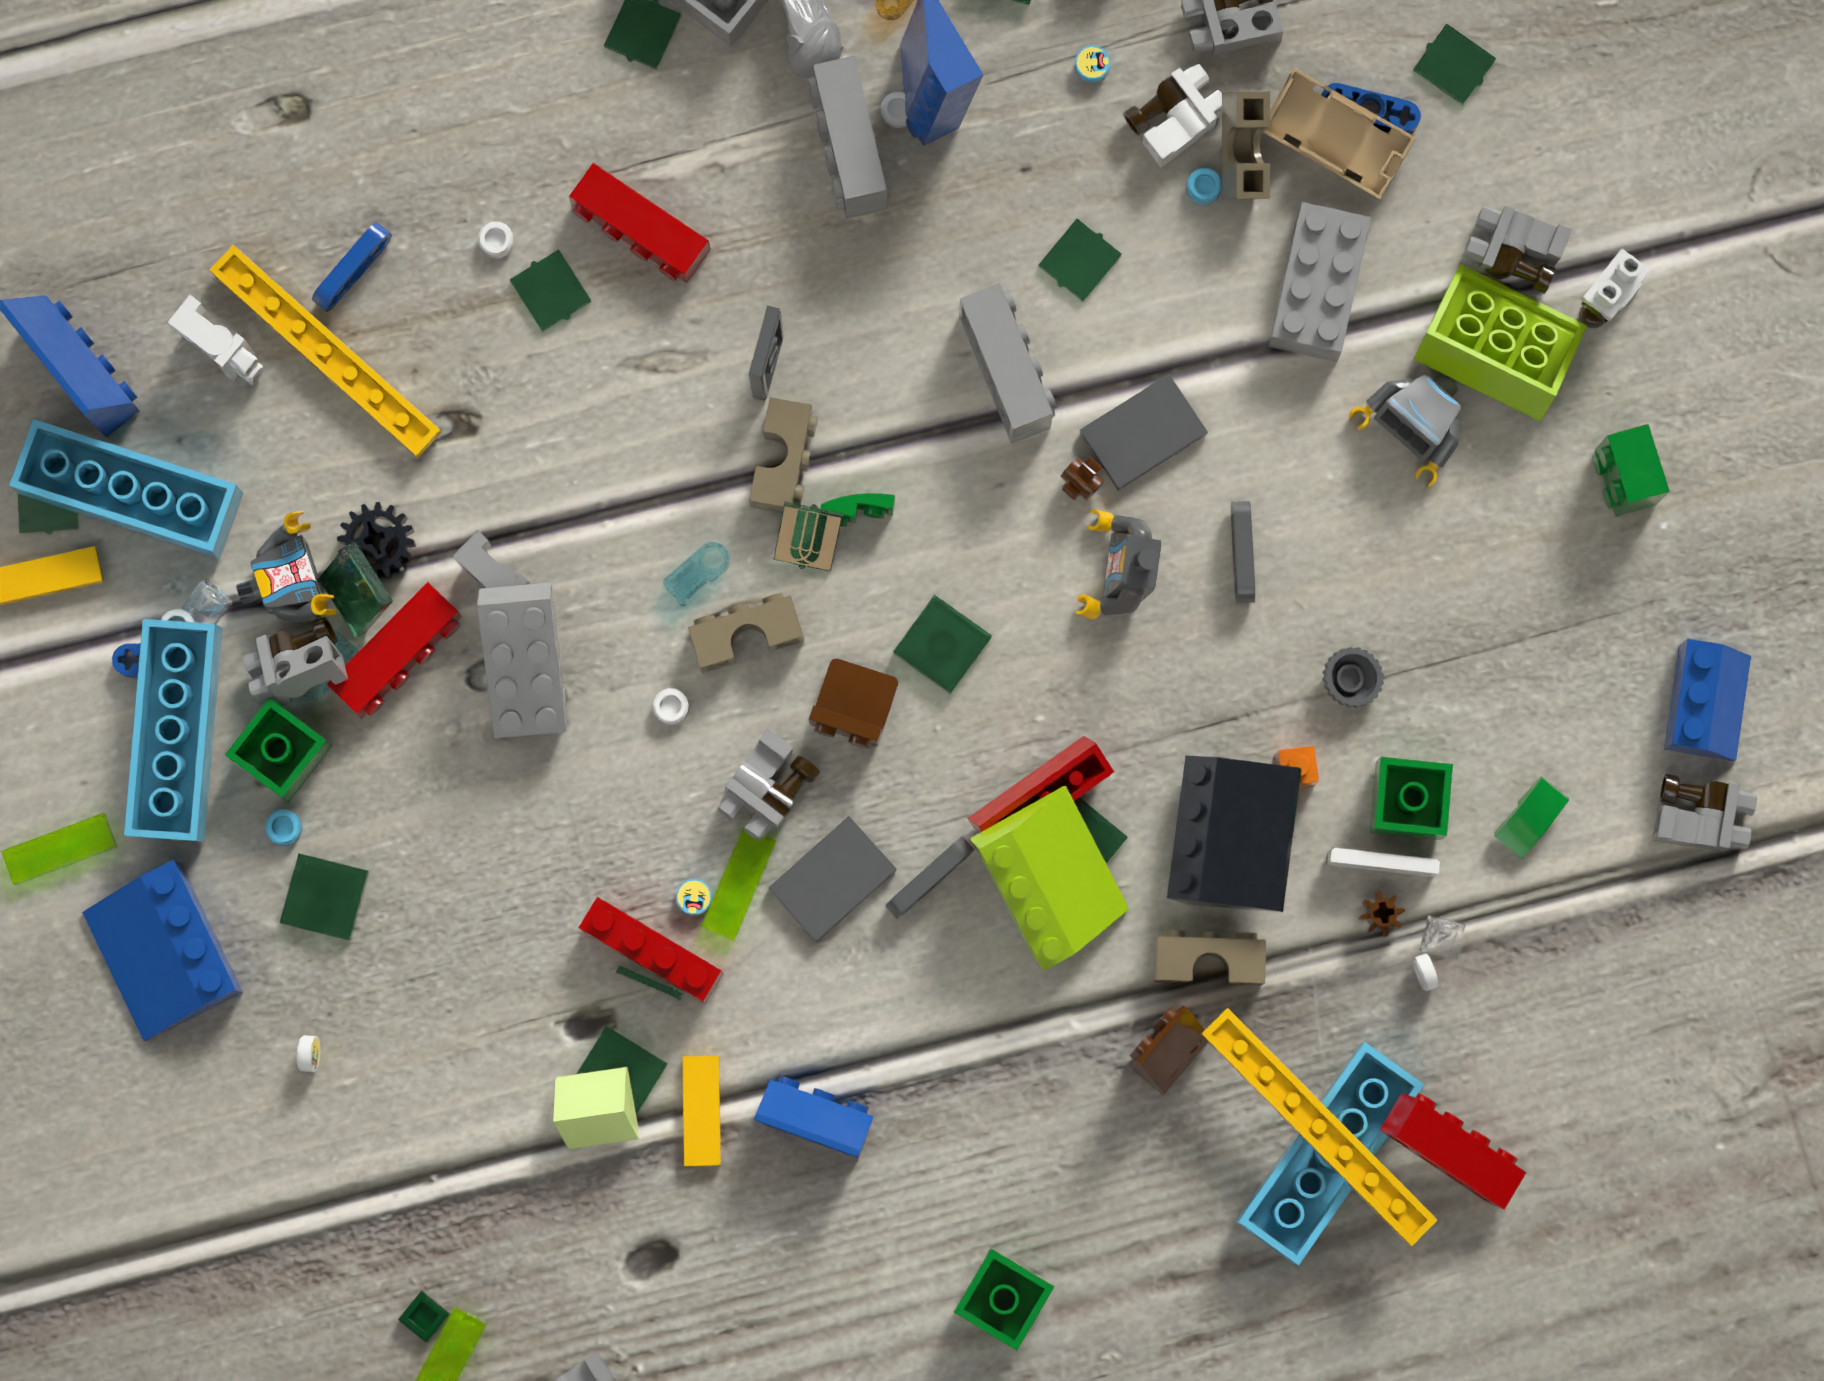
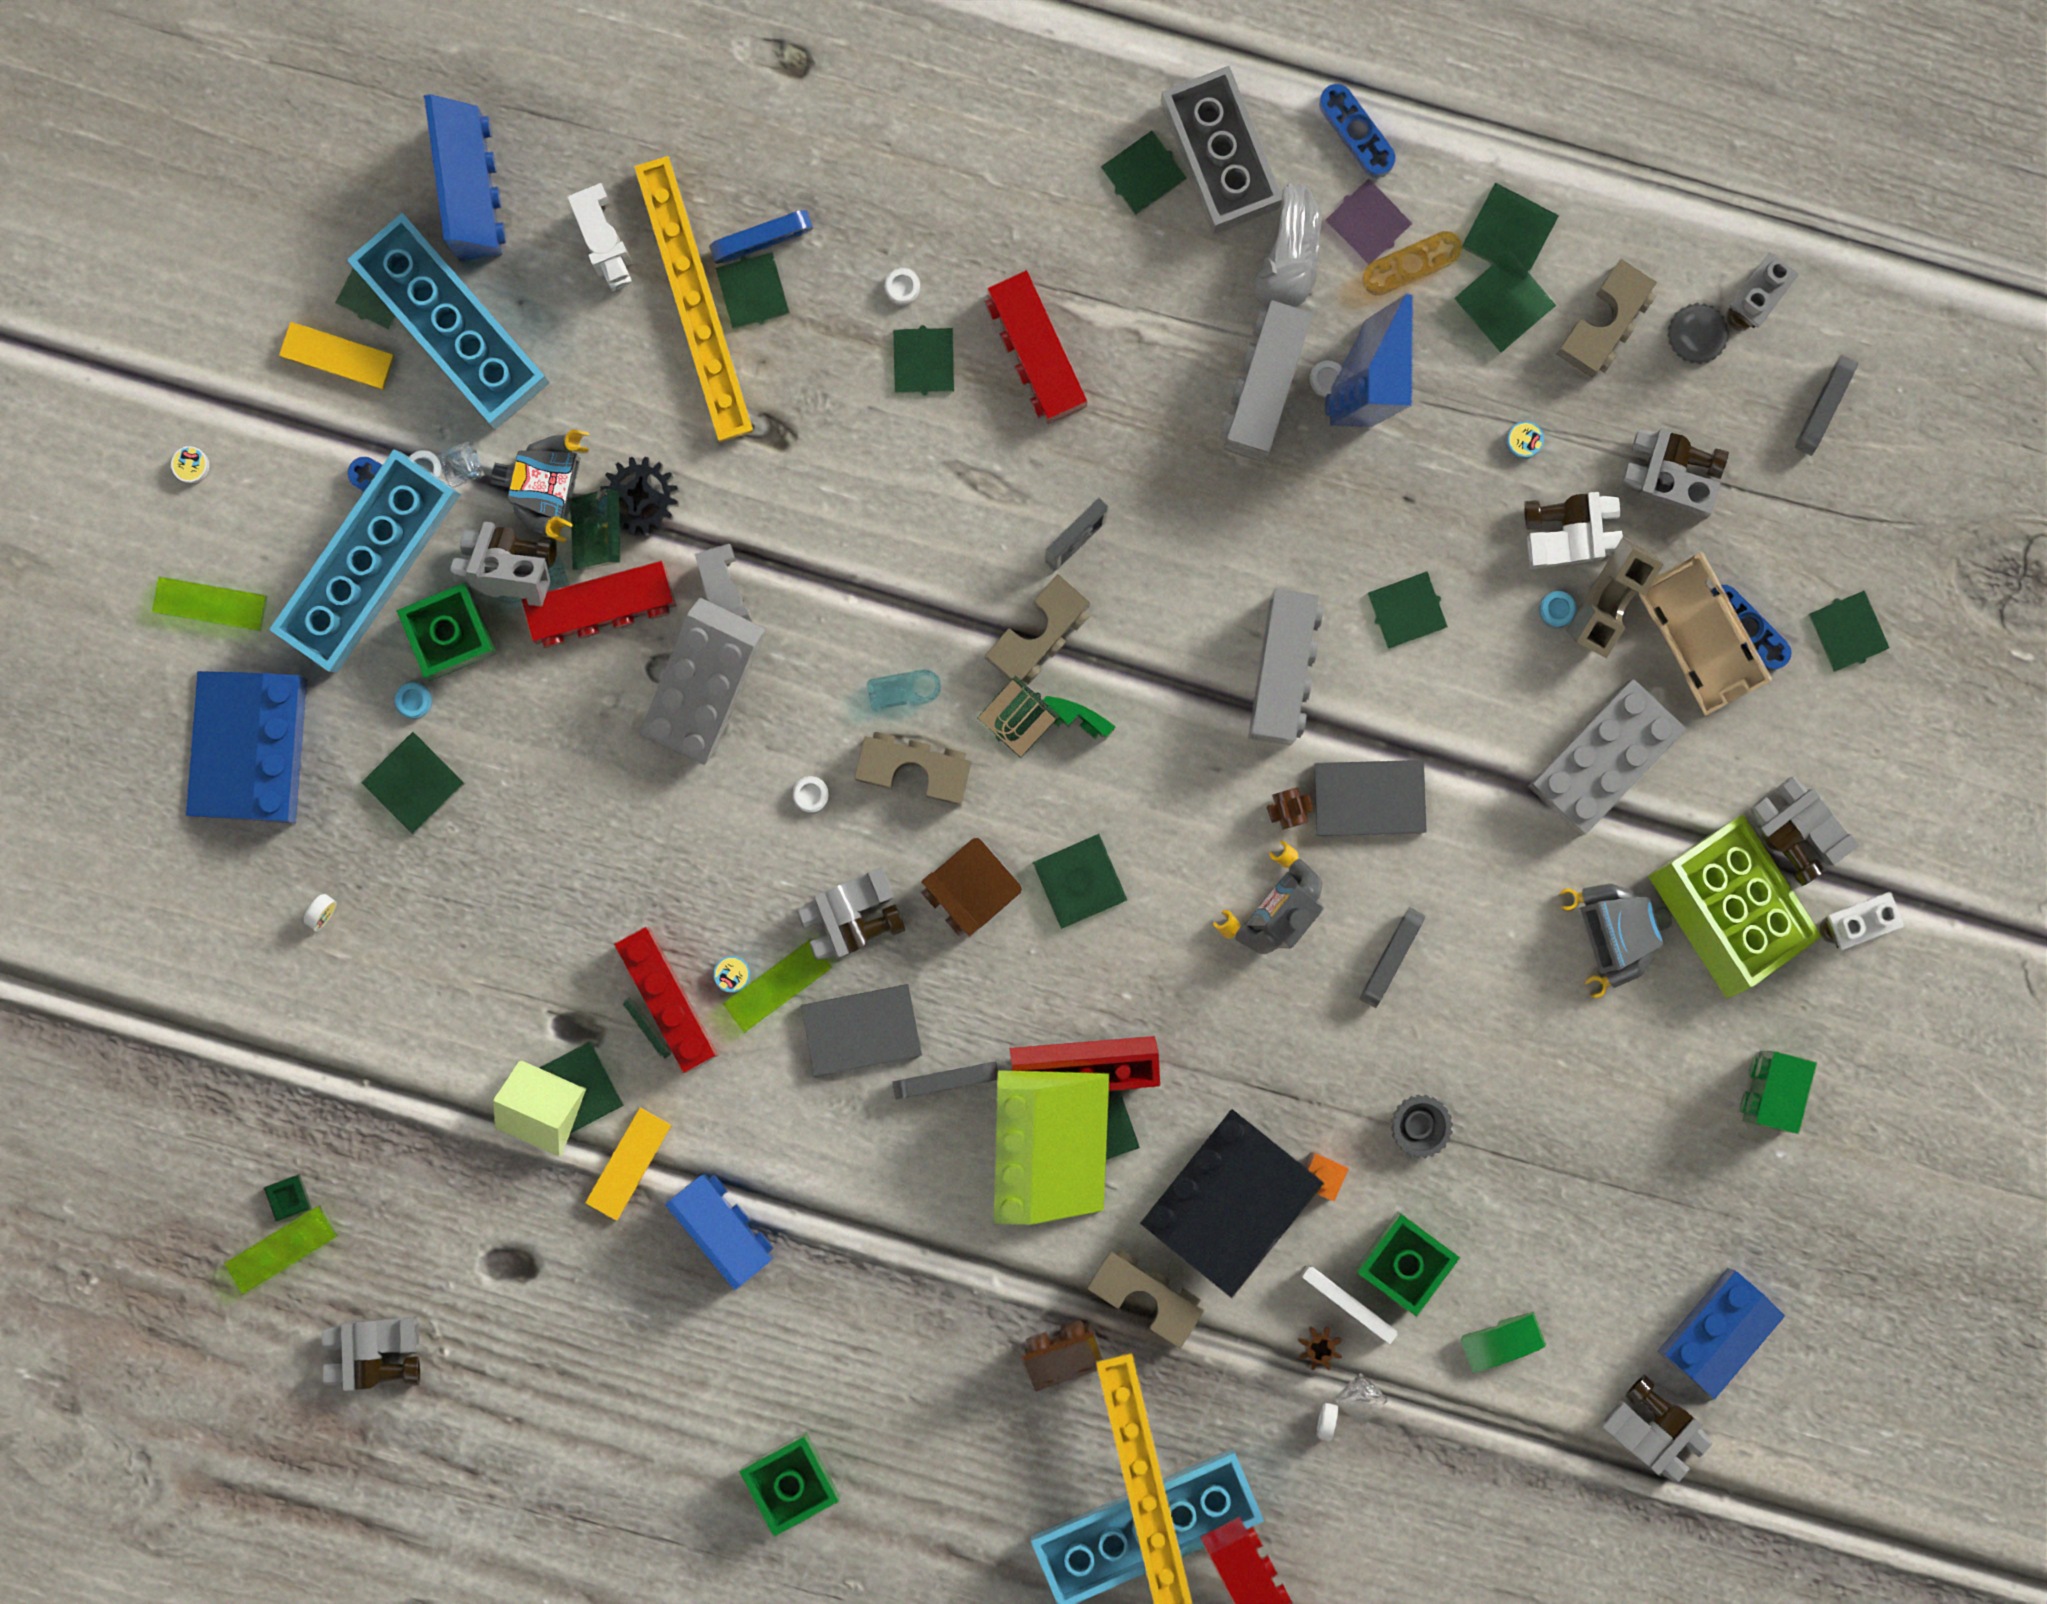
camera: 30 degrees right, 5 degrees up
none -> clear green piece [715,252,790,329]

